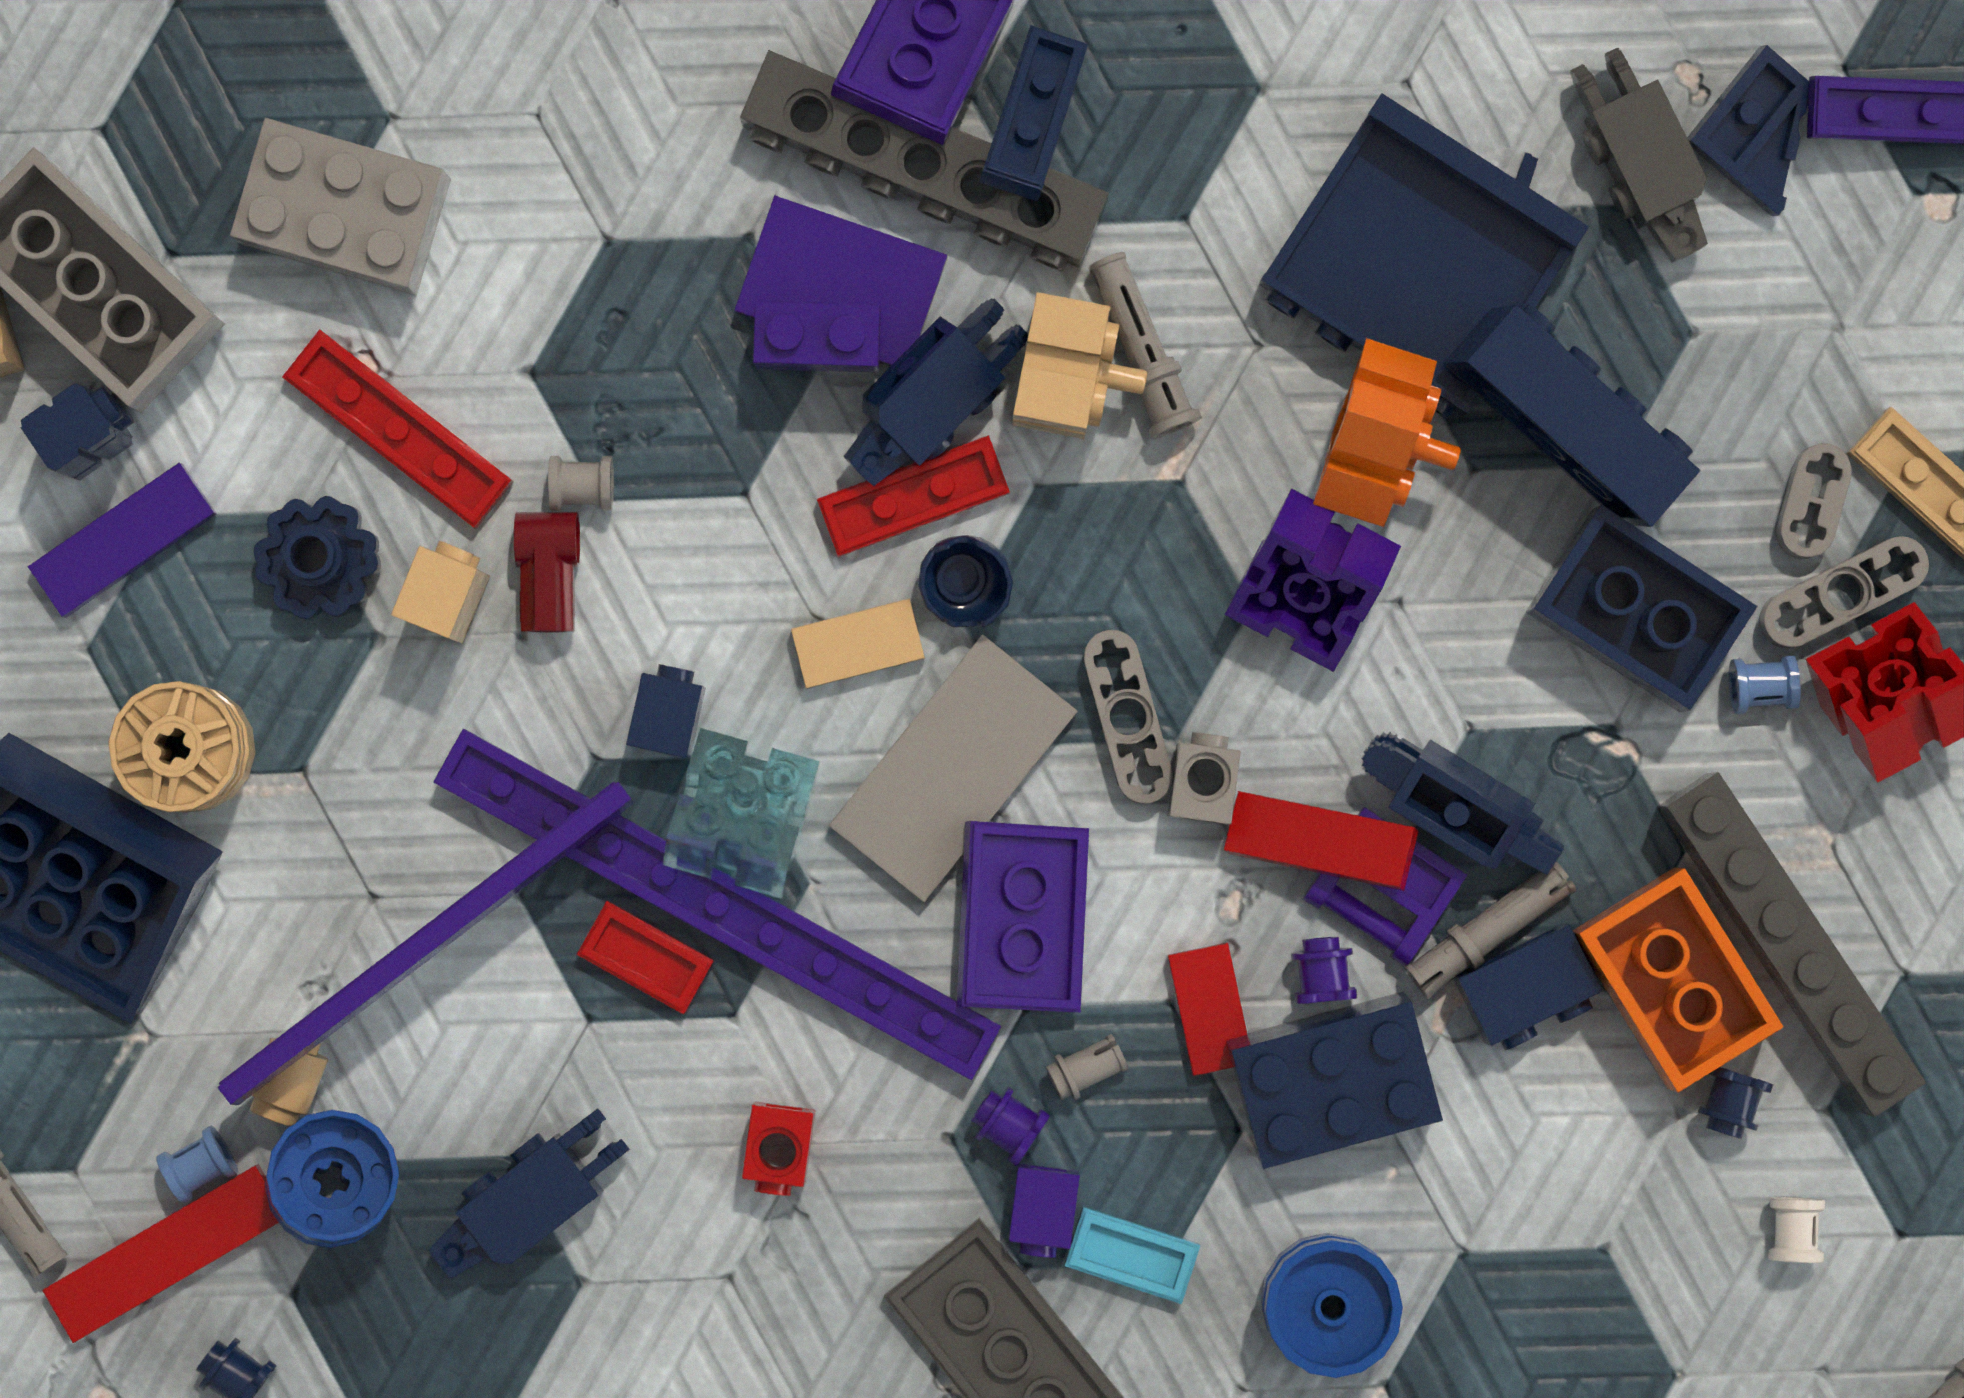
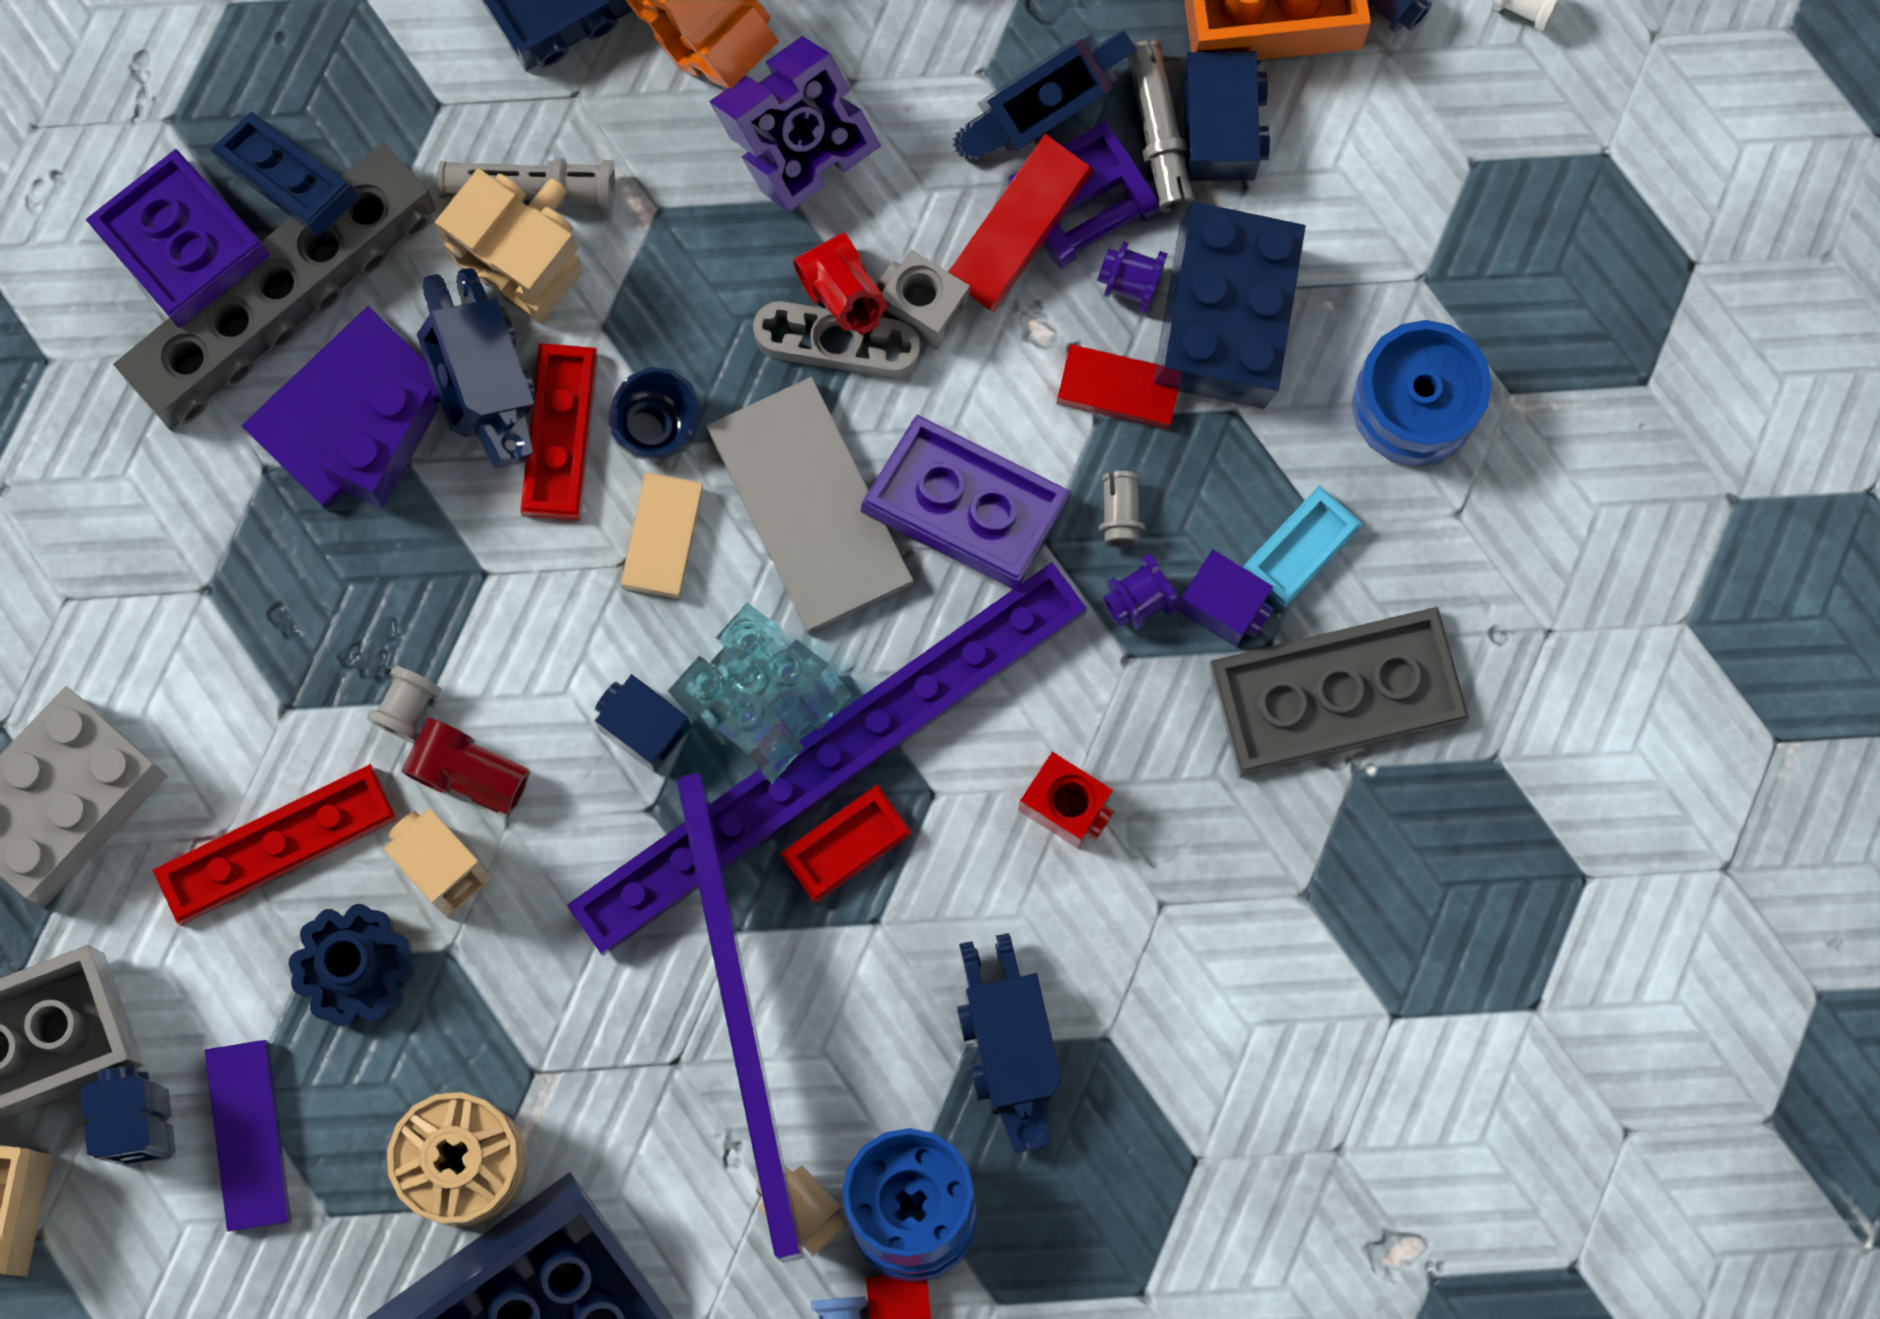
camera: 70 degrees left, 10 degrees down
none -> red piece [792,232,887,335]

